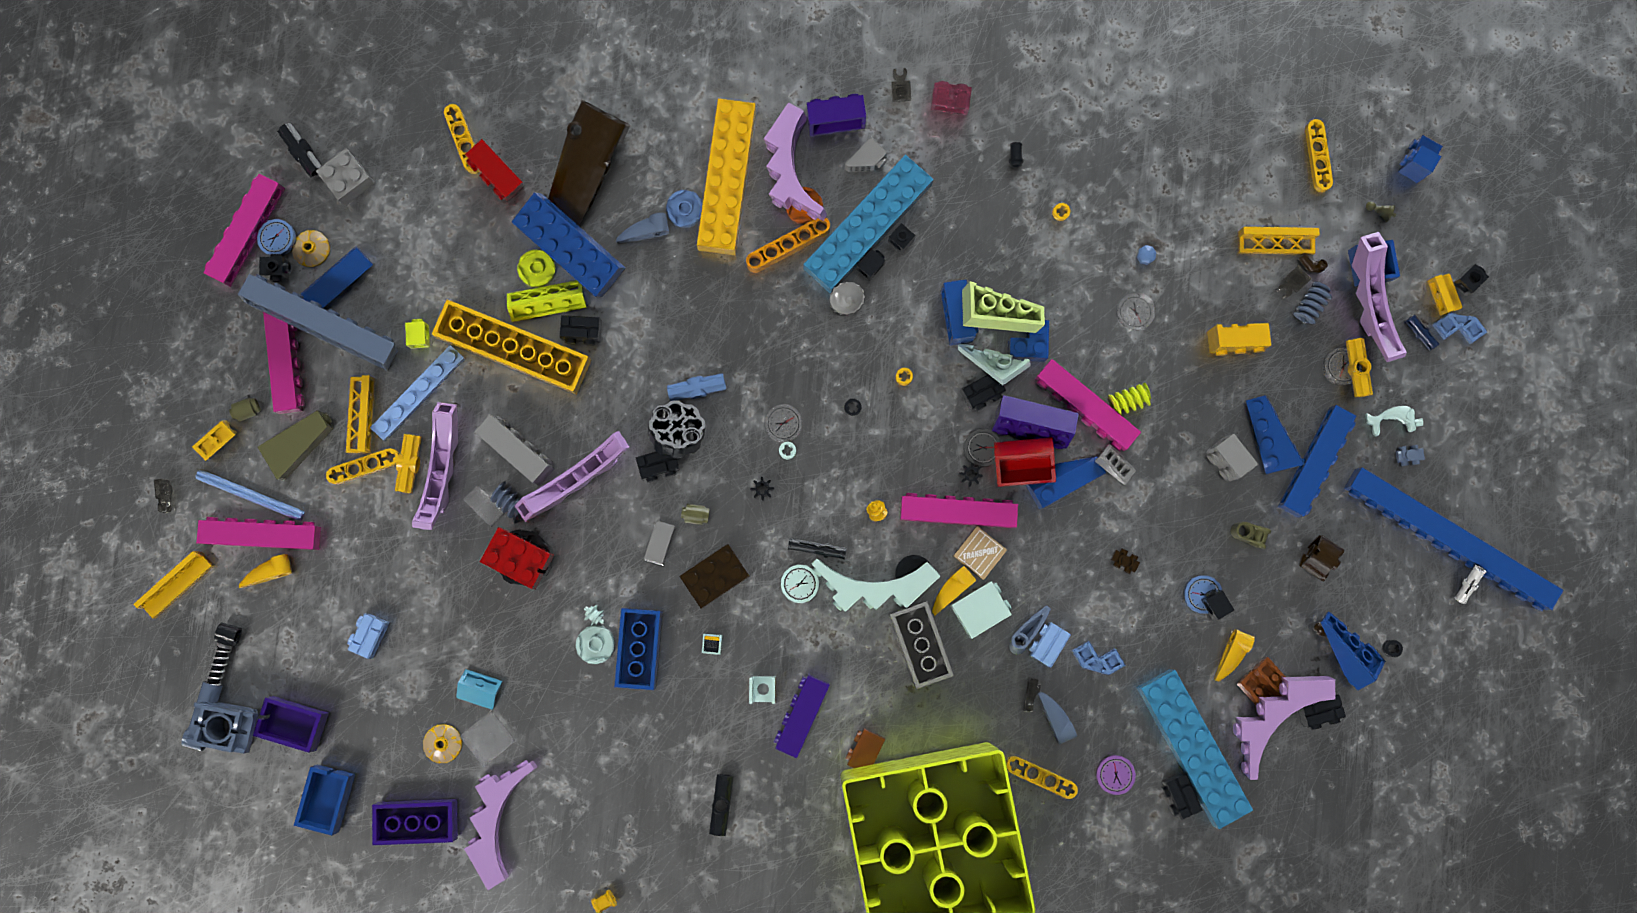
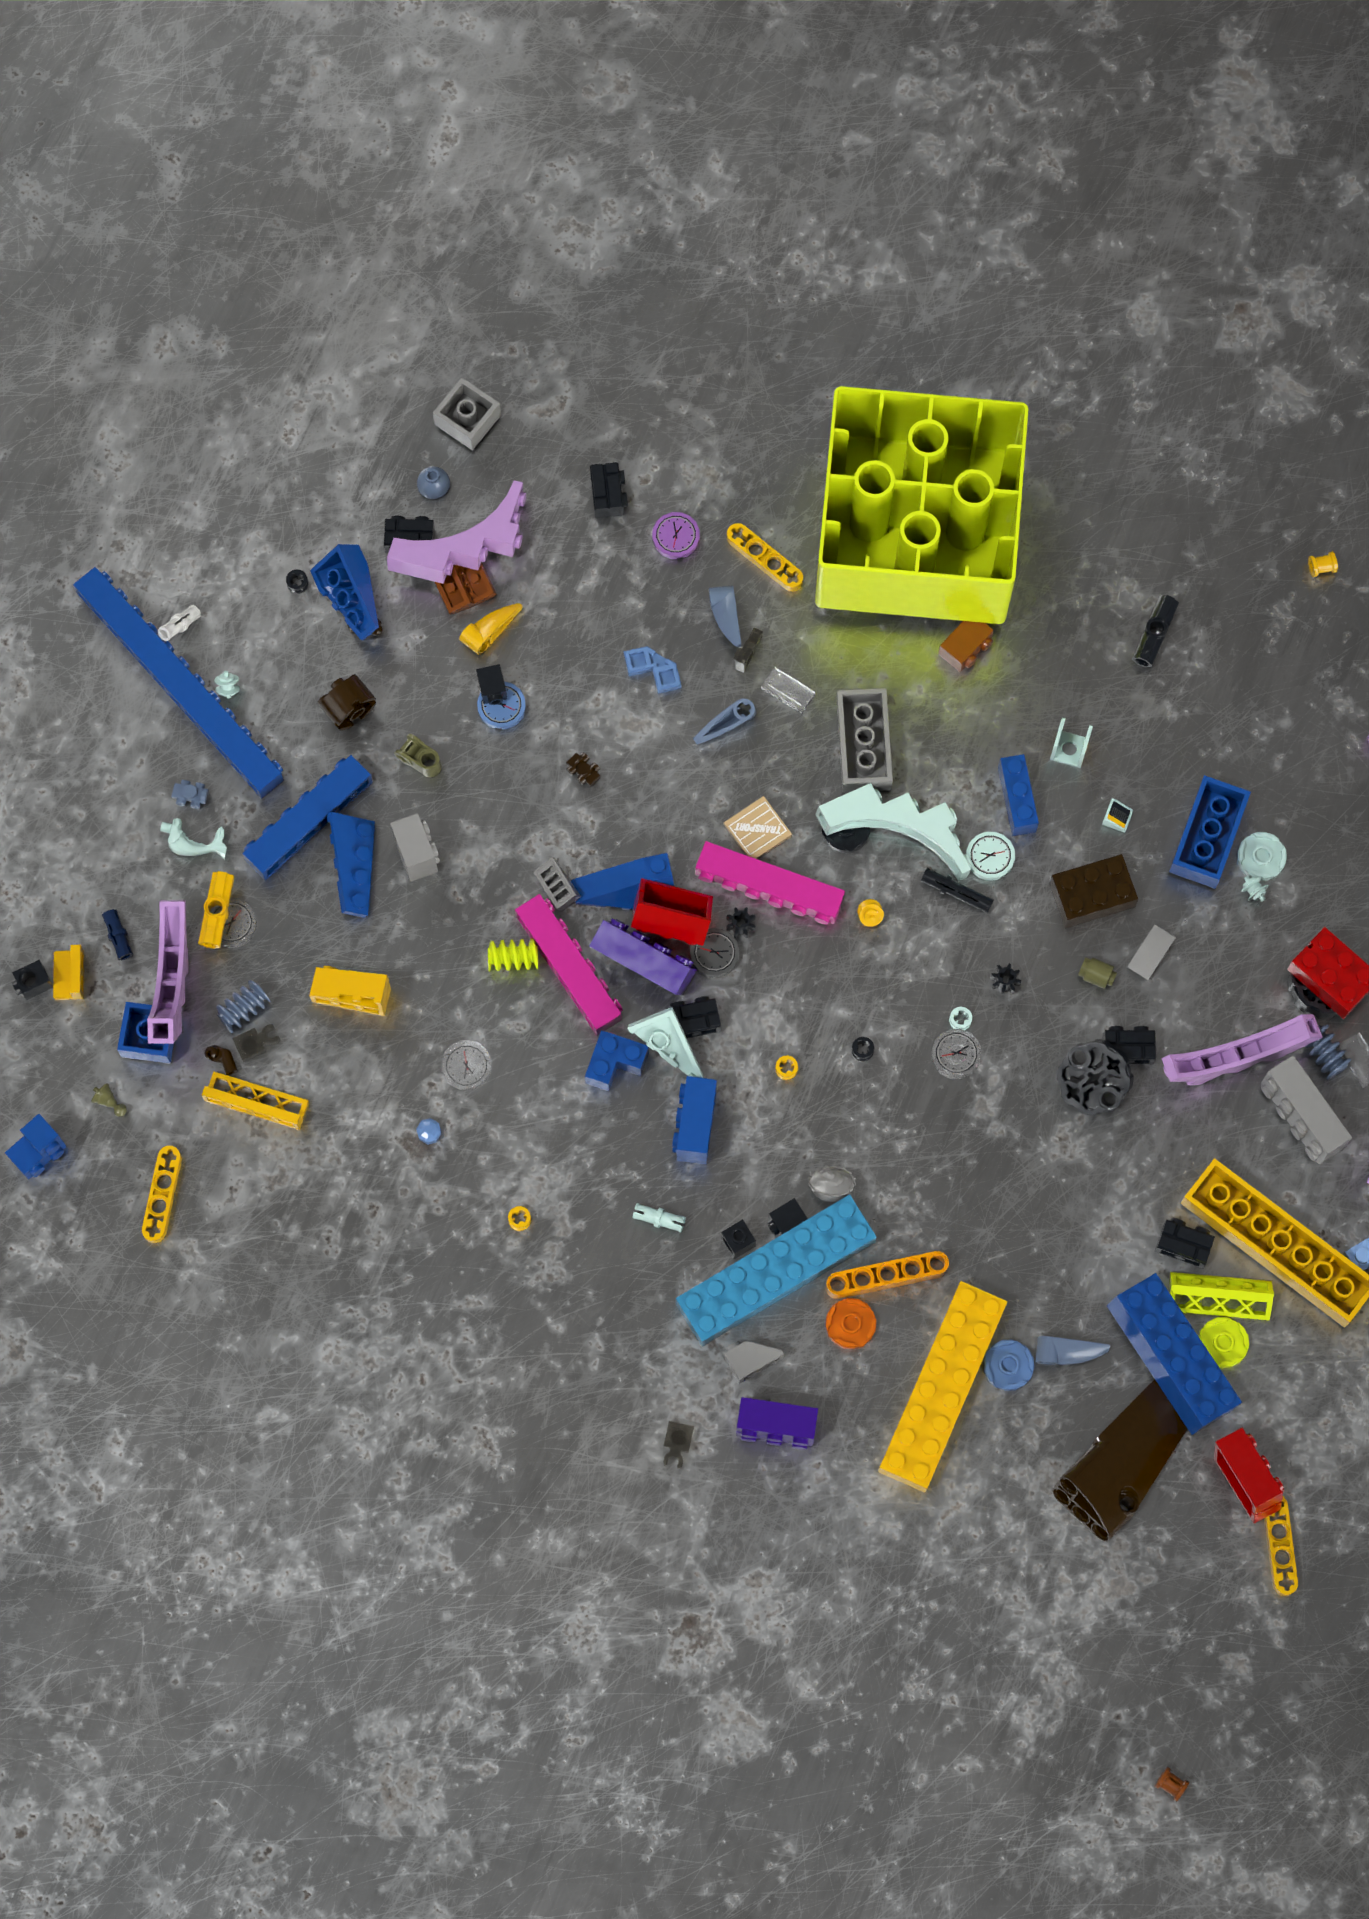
camera: 160 degrees left, 10 degrees down
medium blue piece [667,373,727,401] -> none
lavender arch [764,102,827,221] -> none
dark purple brick [773,674,830,758] -> none
clear pink brick [930,81,972,115] -> none
yellow piece [932,566,976,616] -> none
light aqua panel [950,581,1012,639] -> none
yellowish green wedge [962,281,1045,333] -> none
black pin [1009,142,1024,168] -> none
light blue brick [1028,622,1071,668] -> none
dark azure brick [1136,669,1253,829] -> none
medium blue tile [1432,312,1487,344] -> none
none -> light aqua wheel [214,671,240,699]
none -> sand blue brick [417,466,450,499]
none -> light grey brick [433,377,501,451]
none -> light aqua pin [633,1203,686,1233]
none -> clear tile [761,667,816,714]
none -> blue brick [998,754,1039,836]

